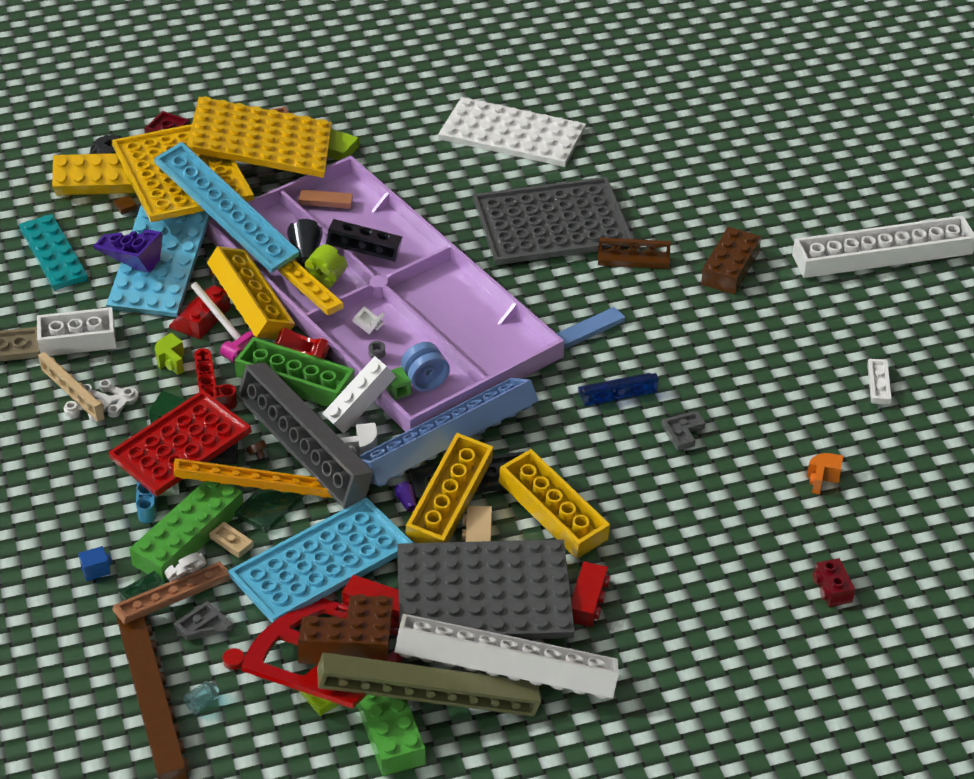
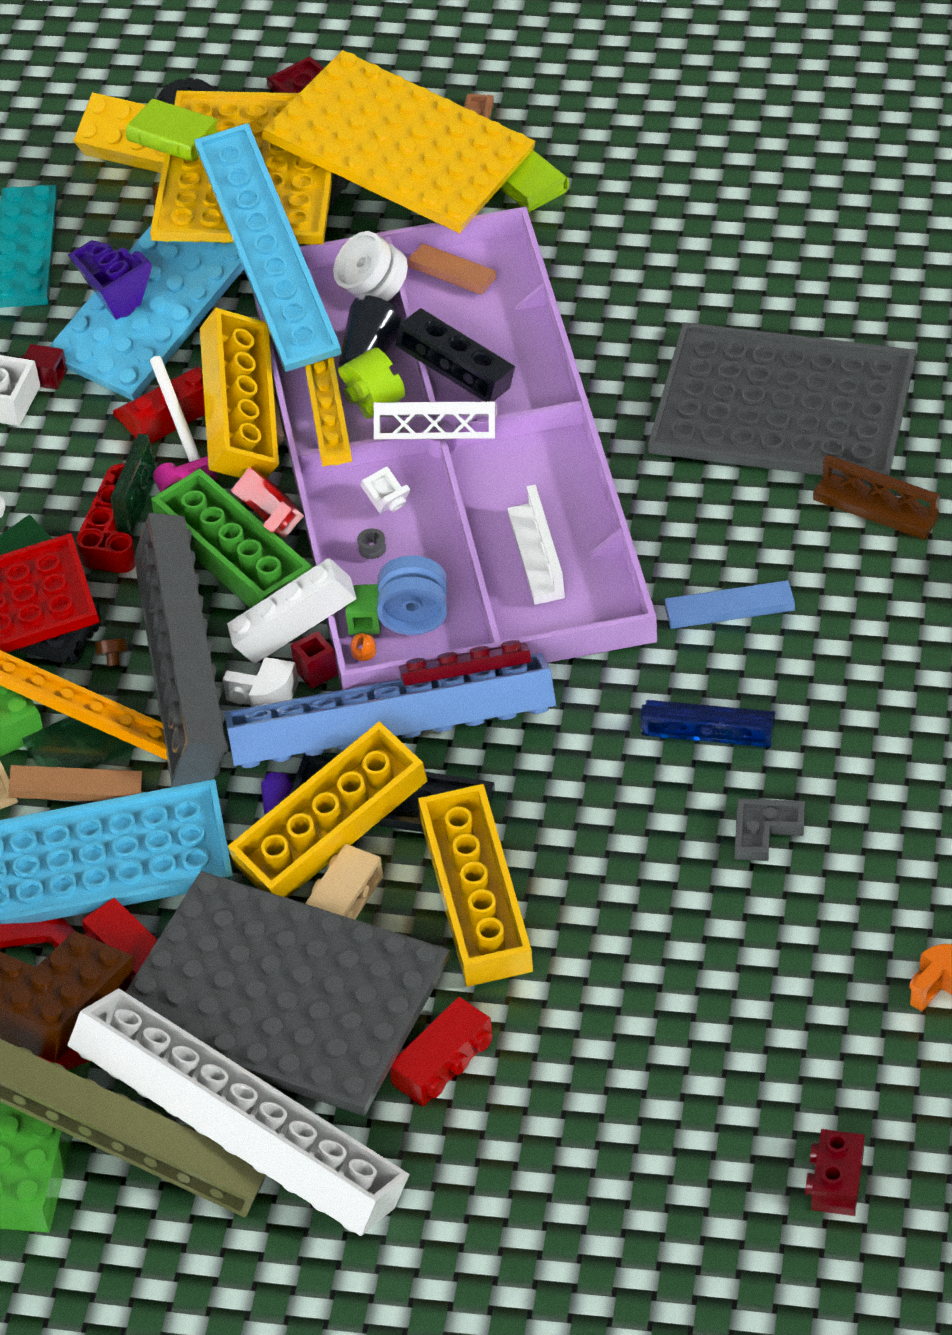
camera: 30 degrees right, 5 degrees up
lime brick [155,333,185,375] -> none
white plate [438,97,586,167] -> none
none -> medium nougat tile [8,765,142,802]
none -> dark red brick [21,344,68,390]
none -> clear green tile [110,433,156,537]
none -> lime piece [126,98,219,162]
none -> dark red brick [291,631,338,689]
none -> white wheel [333,231,408,301]
none -> orange hinge [350,633,377,661]
none -> white fence [374,402,497,440]
none -> dark red plate [399,640,532,686]
none -> white fence [508,484,565,605]

